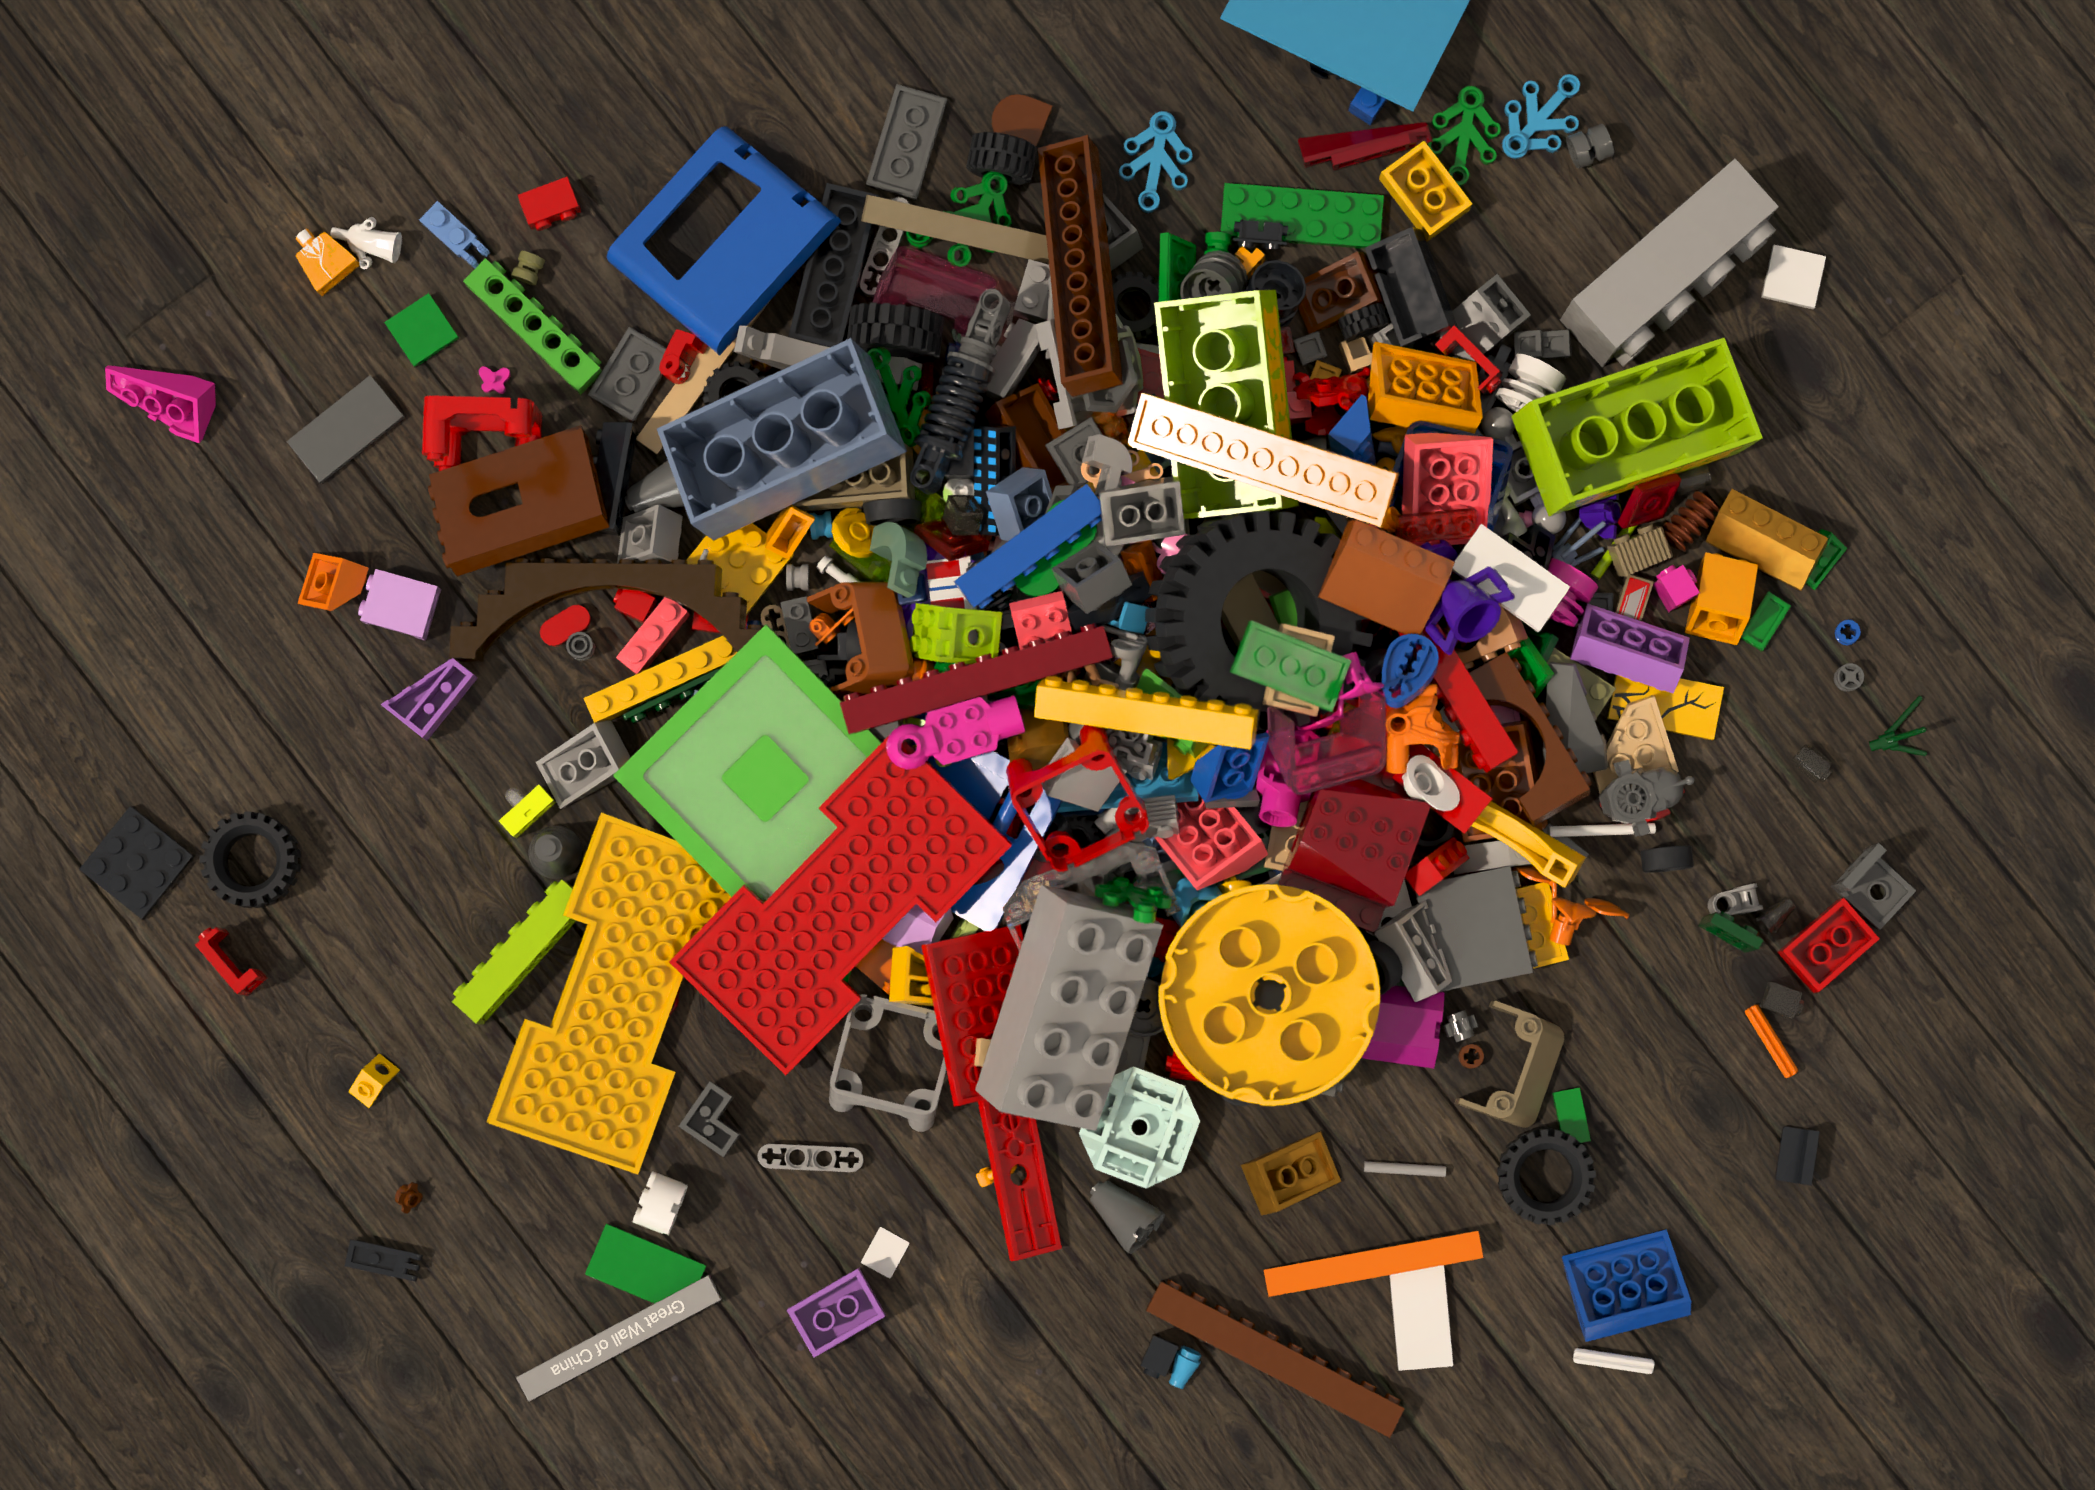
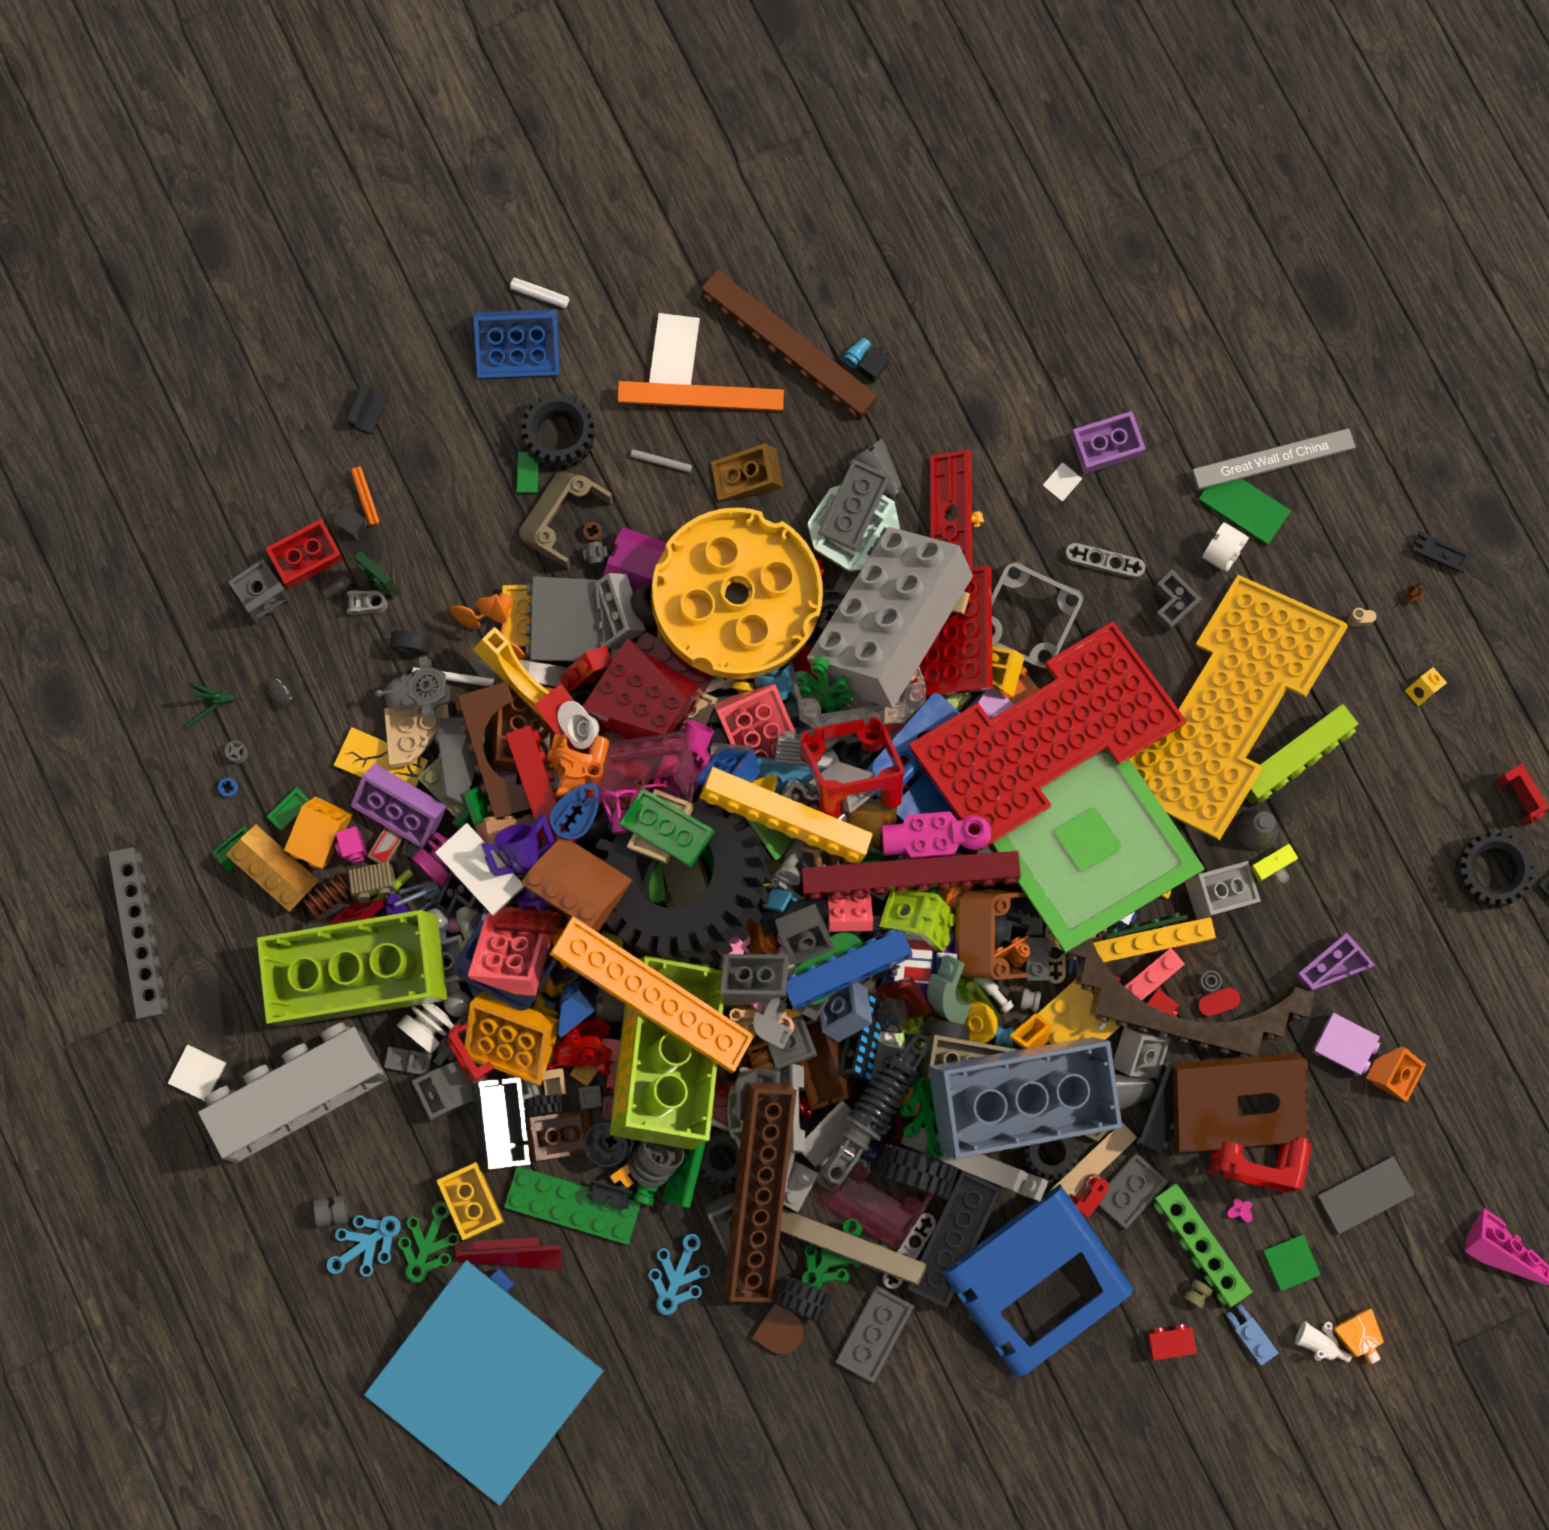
camera: 170 degrees left, 5 degrees down
none -> dark grey brick [108,847,168,1021]
none -> dark grey tile [818,459,891,552]
none -> tan piece [1347,608,1376,627]

